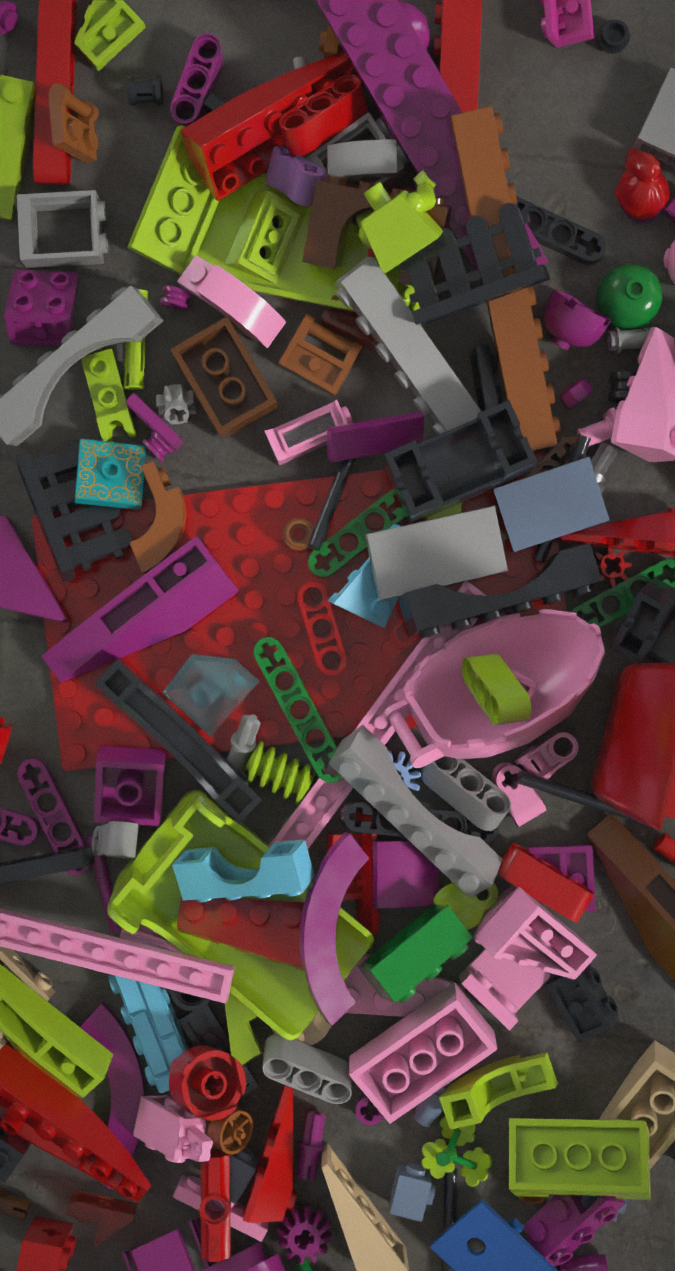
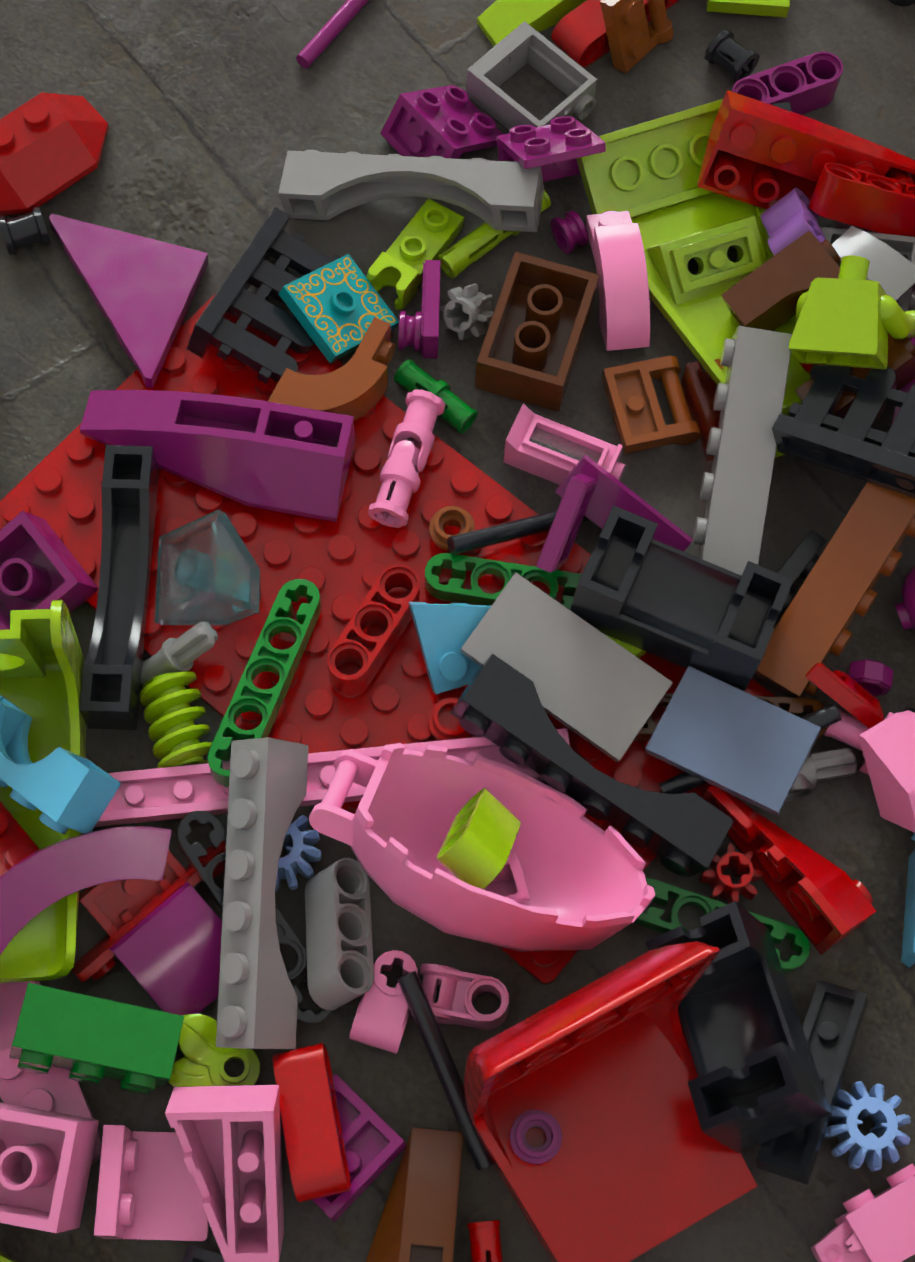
camera: 45 degrees right, 20 degrees down
none -> bright pink piece [368,390,445,528]
none -> green pin [393,359,478,434]
none -> magenta bracket [496,116,606,182]
none -> magenta tile [536,473,597,573]
none -> red tile [805,663,884,729]

